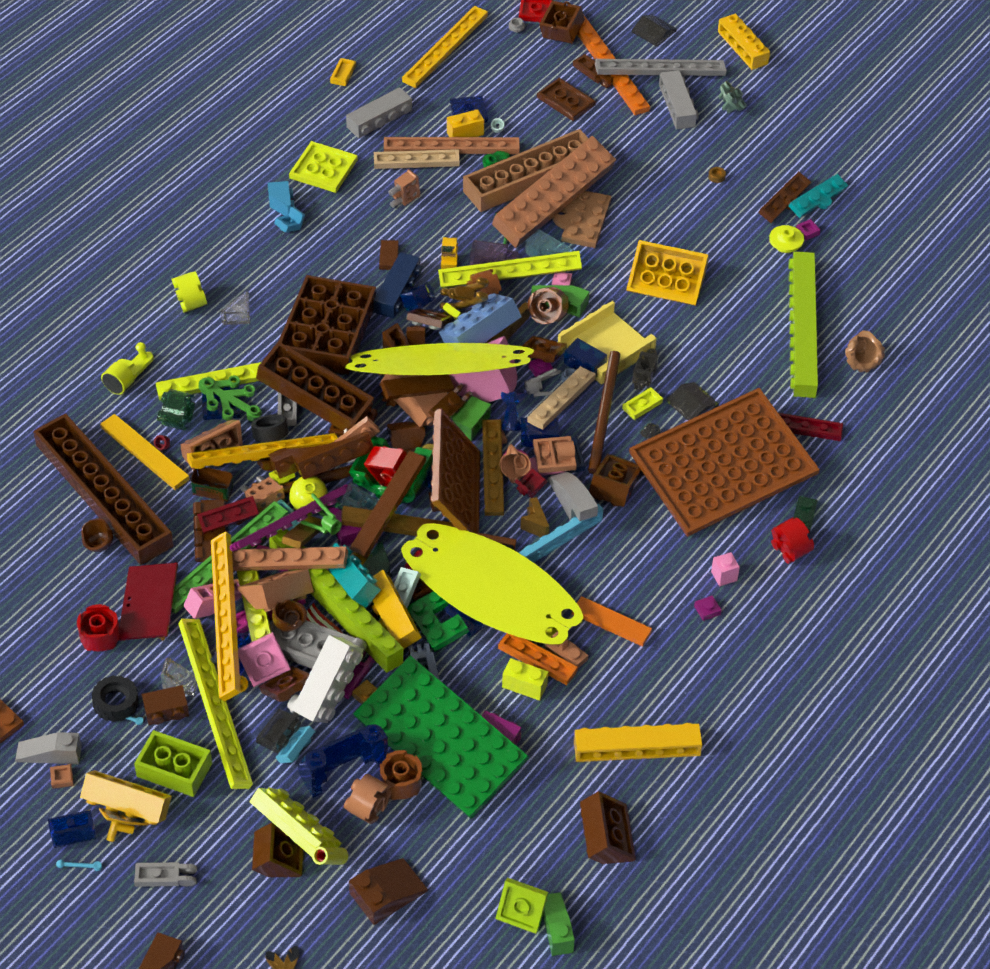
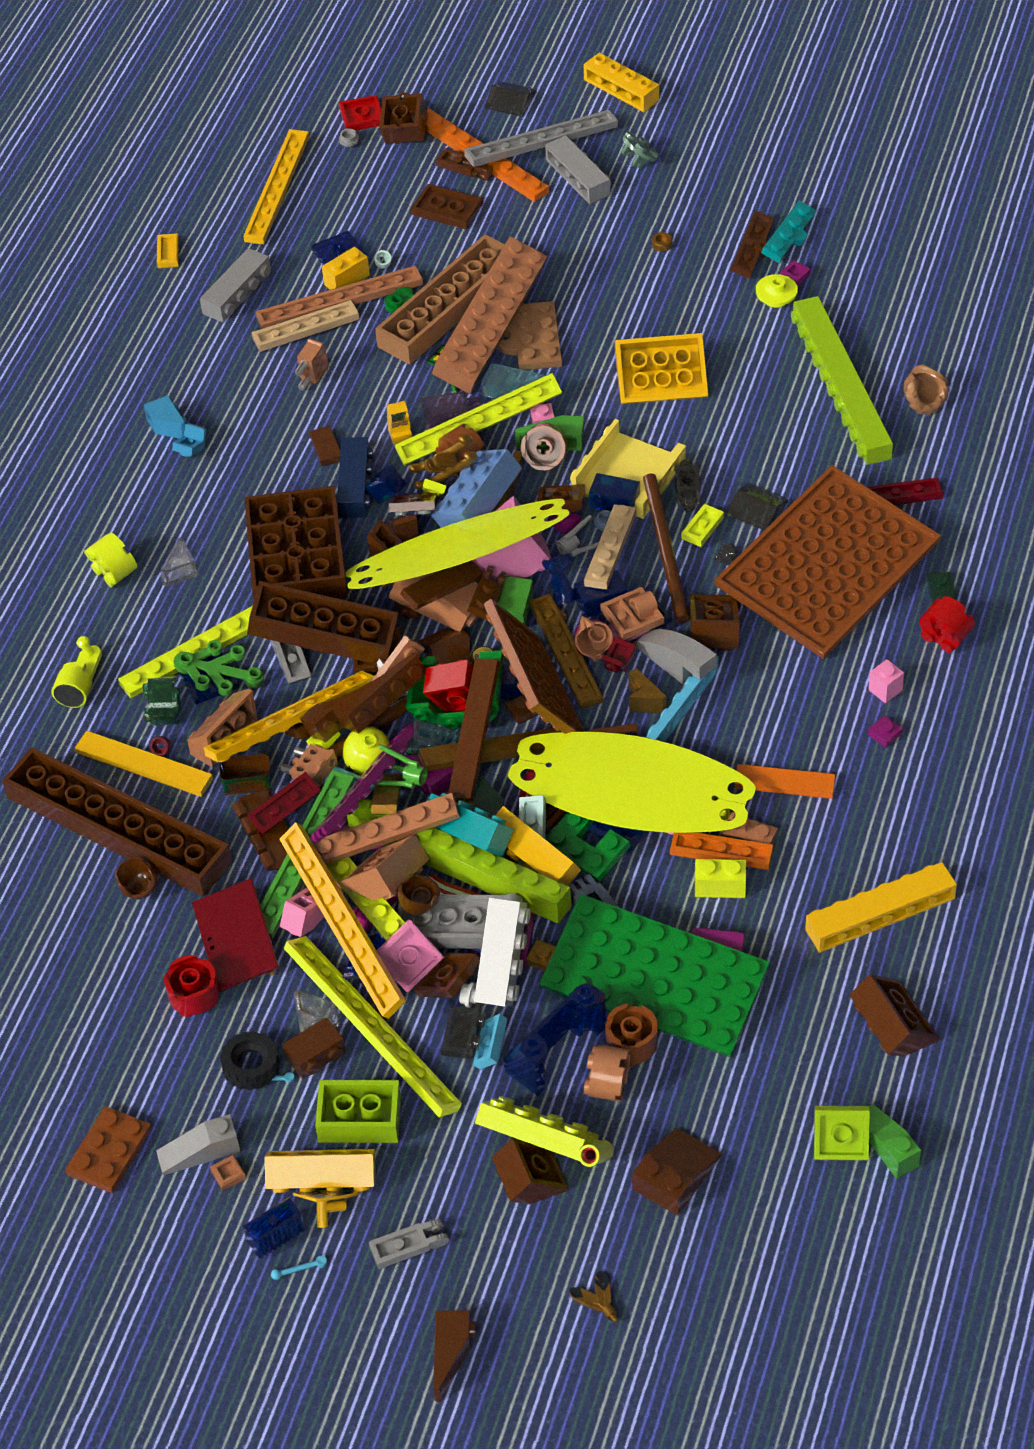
camera: 15 degrees left, 0 degrees up
black tyre [251,414,289,442] -> none
neon yellow plate [289,141,358,193] -> none

